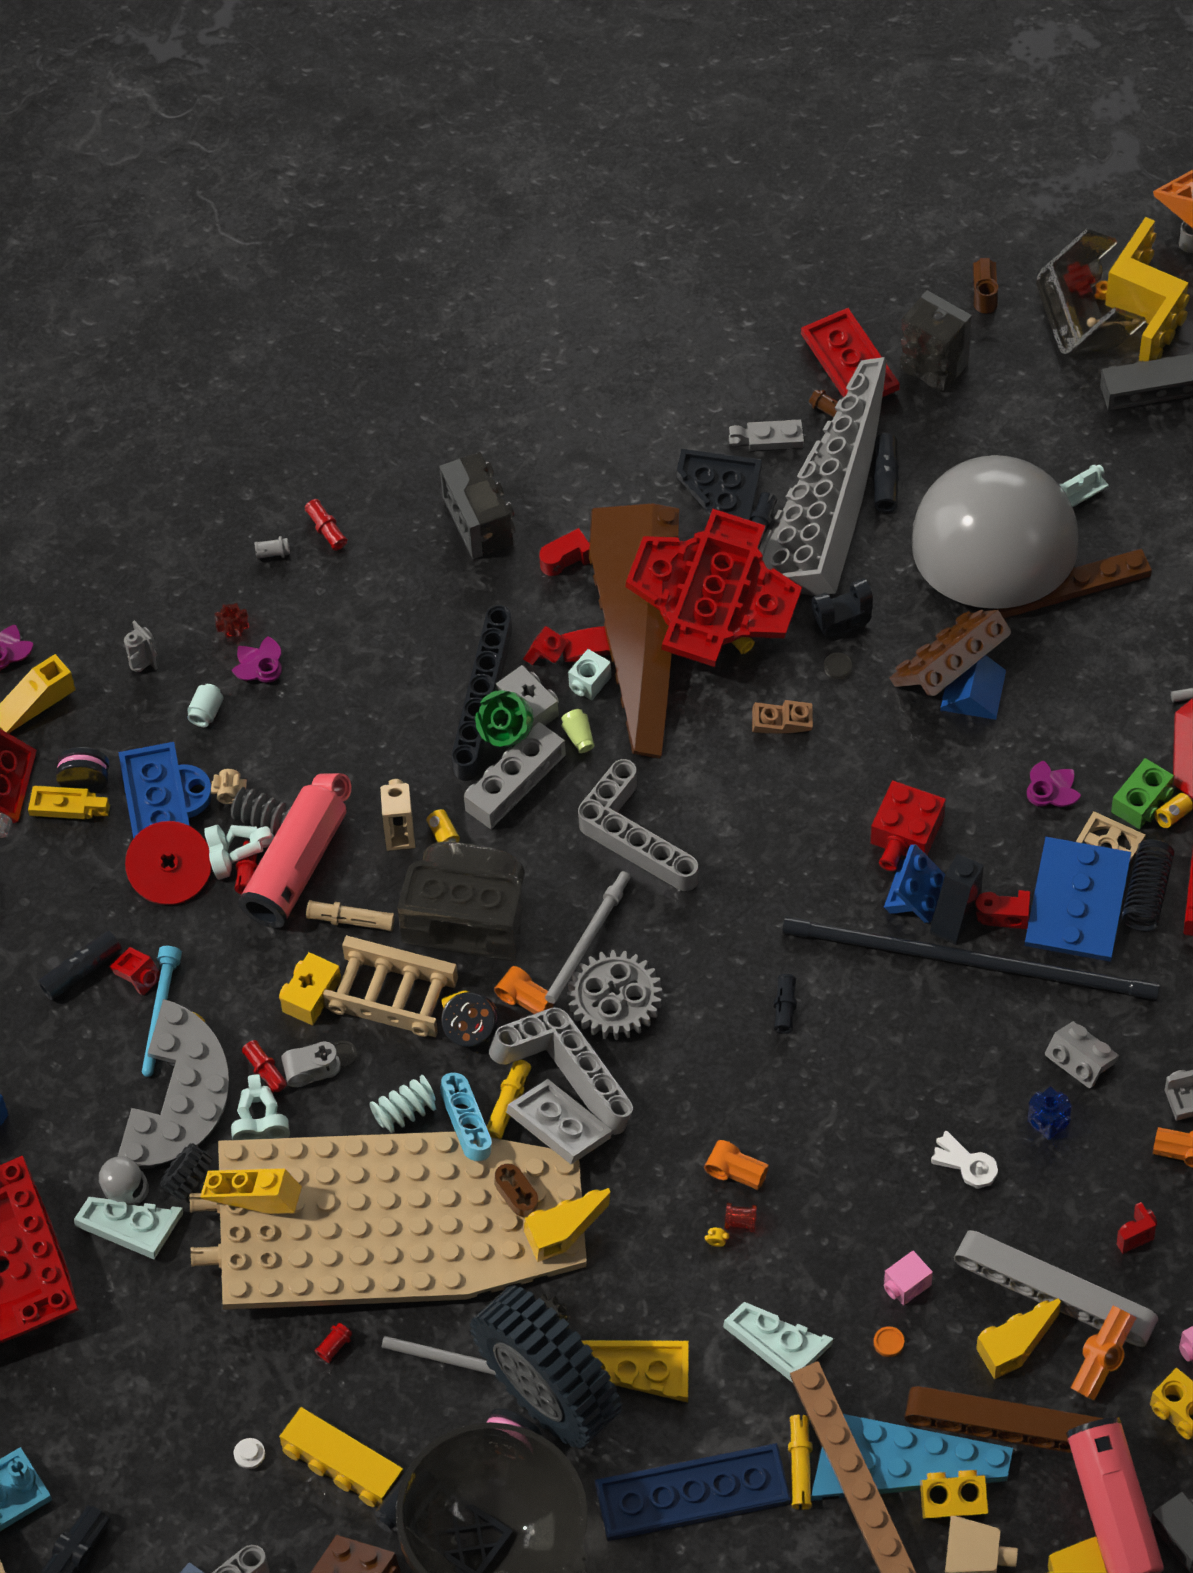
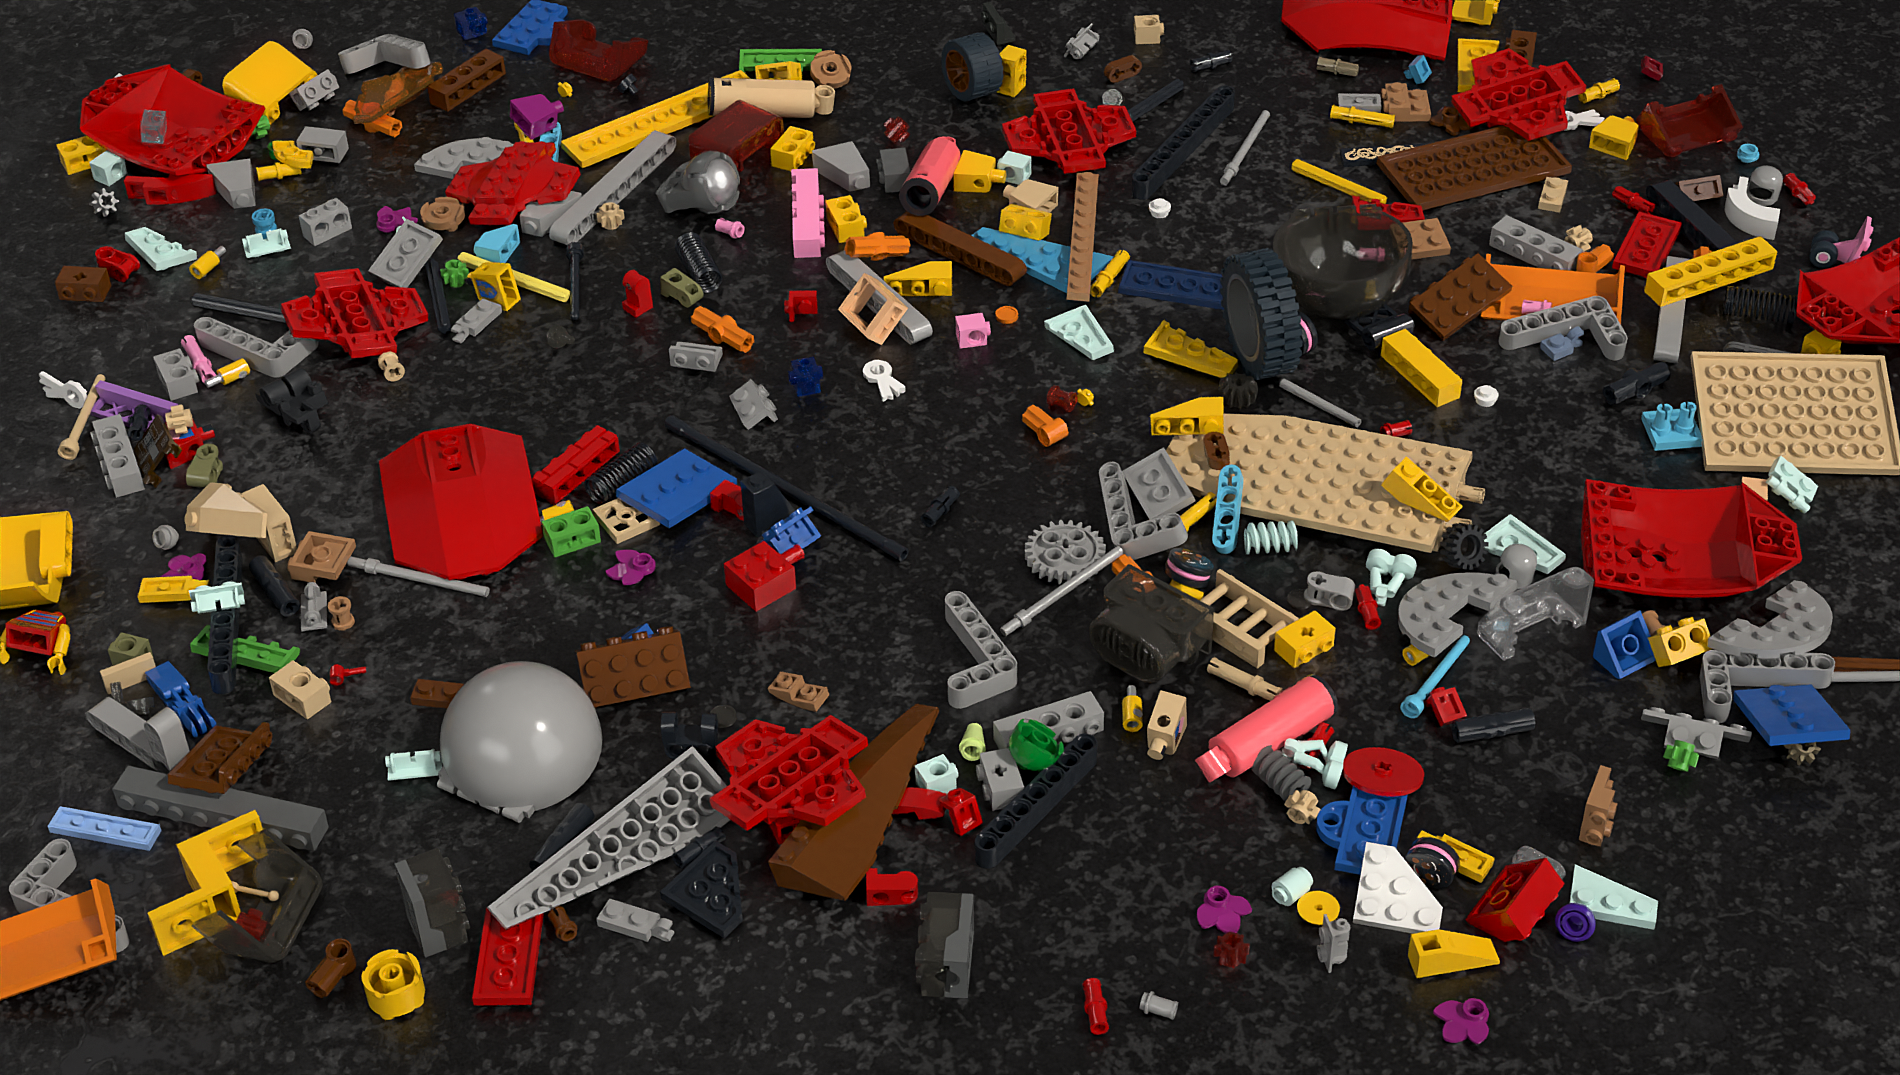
camera: 155 degrees left, 15 degrees down
none -> yellow brick [362,949,425,1020]
none -> light nougat window [838,273,908,345]
none -> yellow piece [1297,891,1340,925]
none -> white plate [1353,842,1443,934]
none -> clear windscreen [1477,567,1594,661]

